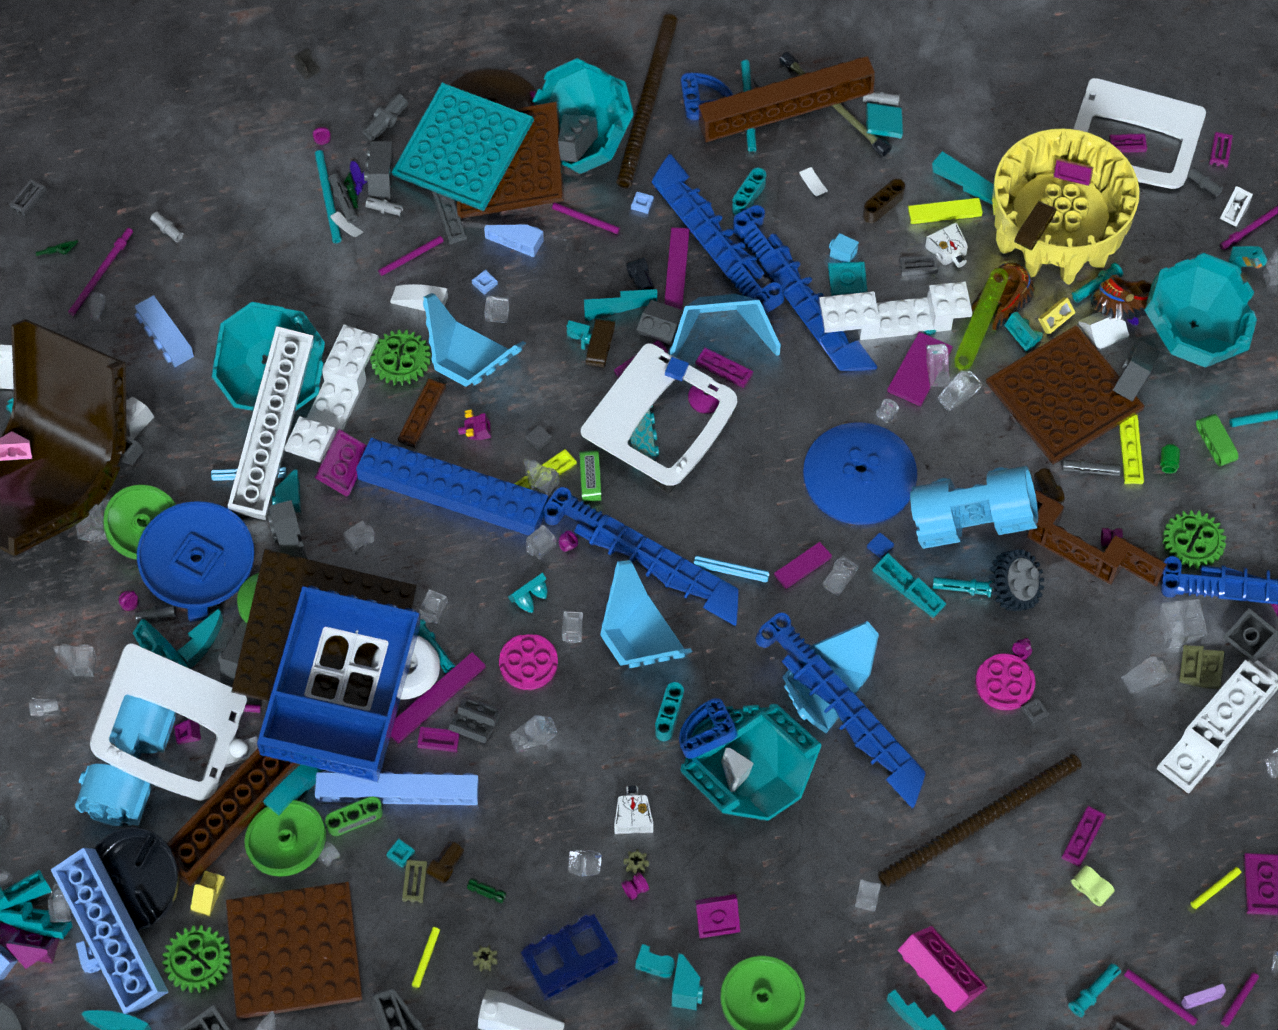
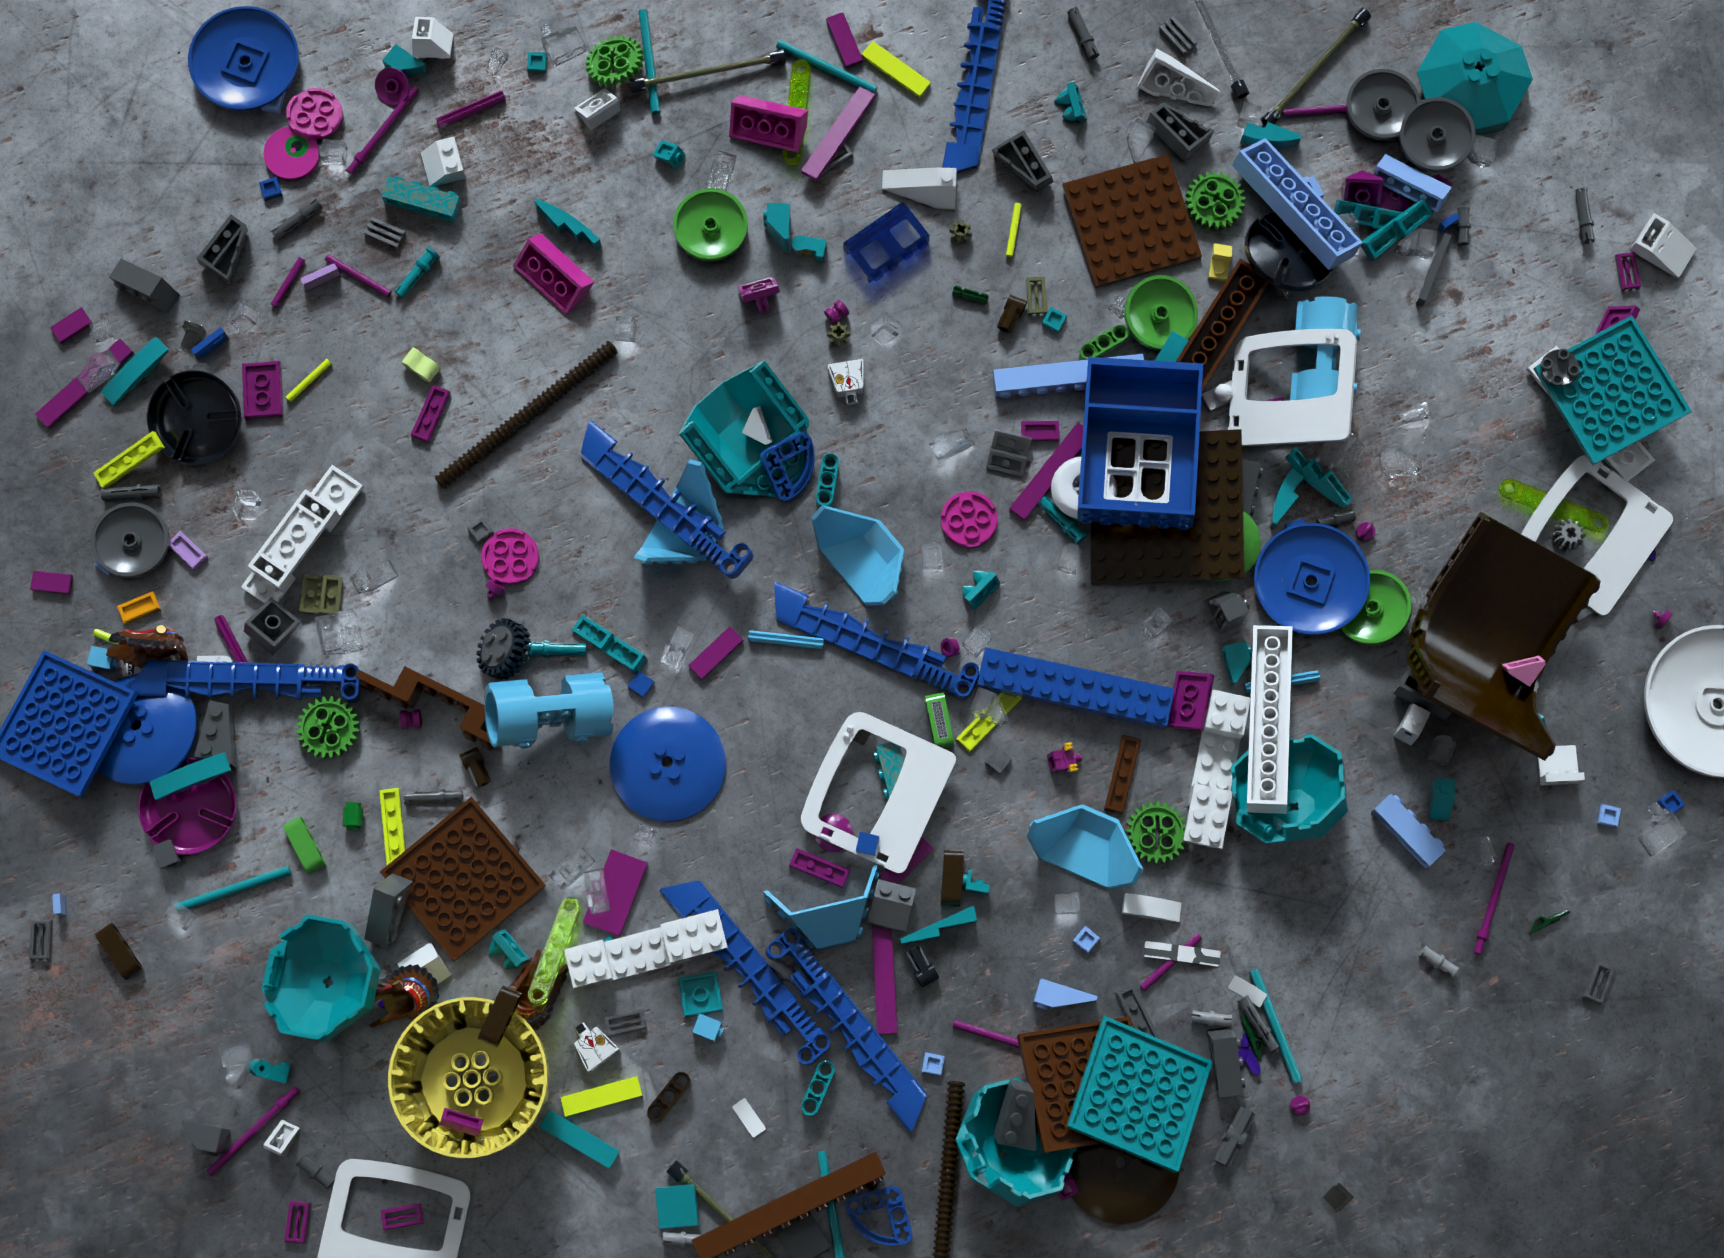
camera: 170 degrees right, 15 degrees up
light yellow piece [1038,297,1076,334] -> none
none -> sticker [1144,941,1221,966]
none -> teal slope [1429,778,1455,821]

